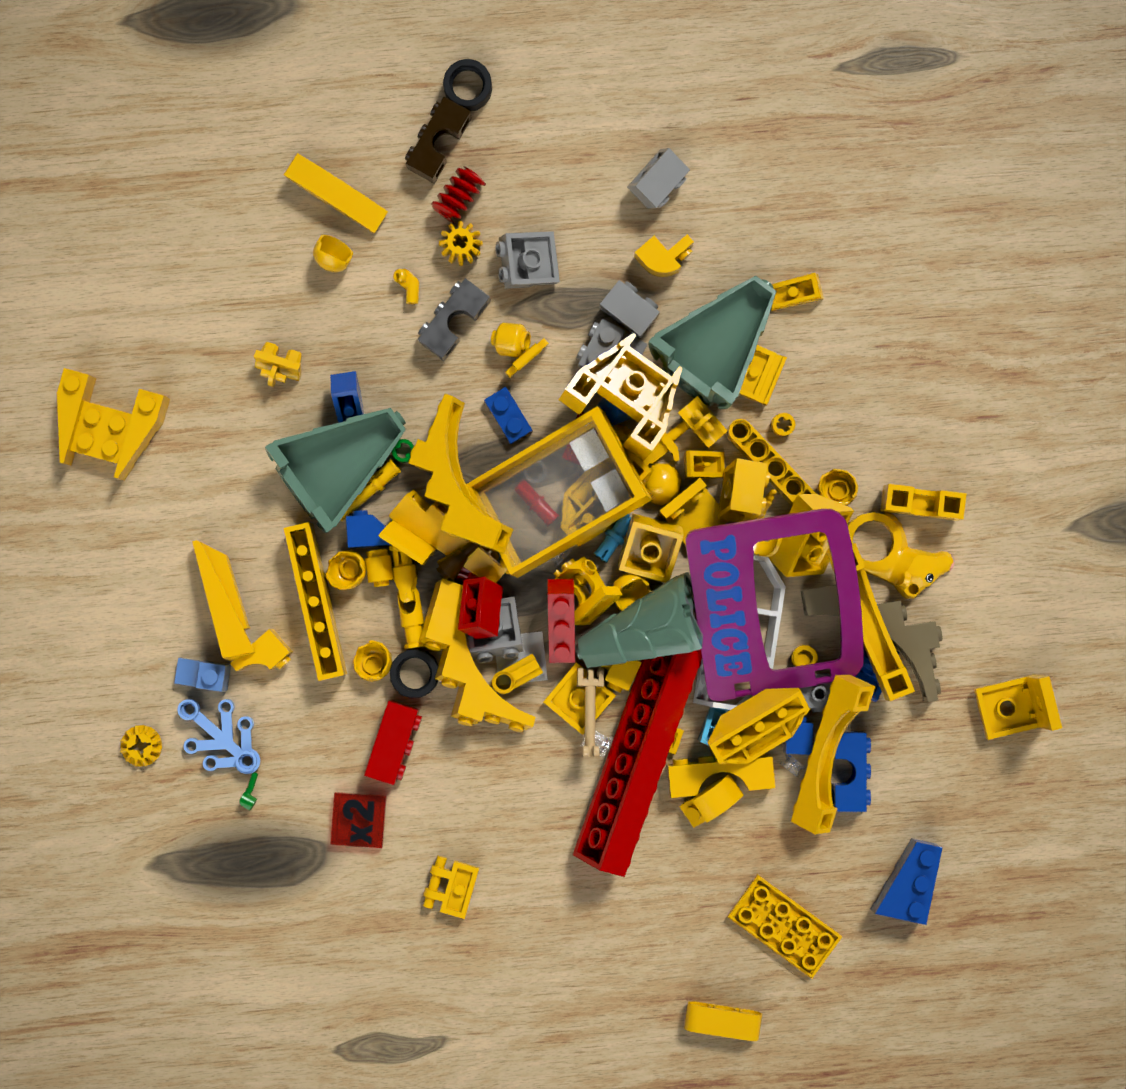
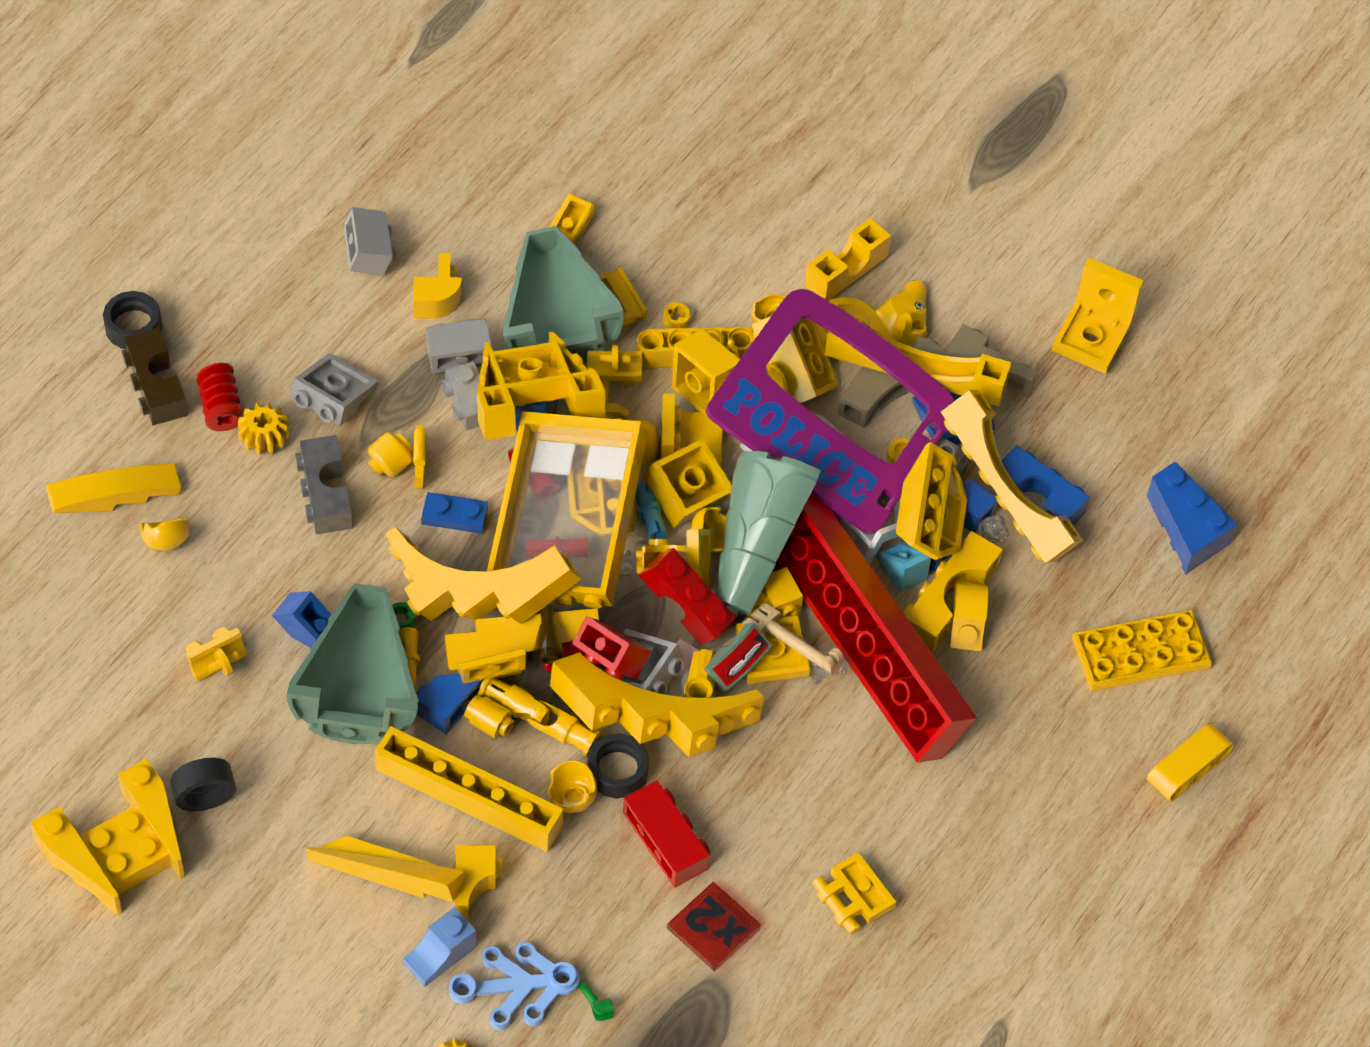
camera: 60 degrees left, 30 degrees down
yellow hair [325,550,366,590] -> none
yellow arm [393,269,419,304] -> none
yellow slope [684,450,725,480] -> none
none -> black tyre [170,757,236,812]
none -> slope [704,623,772,692]

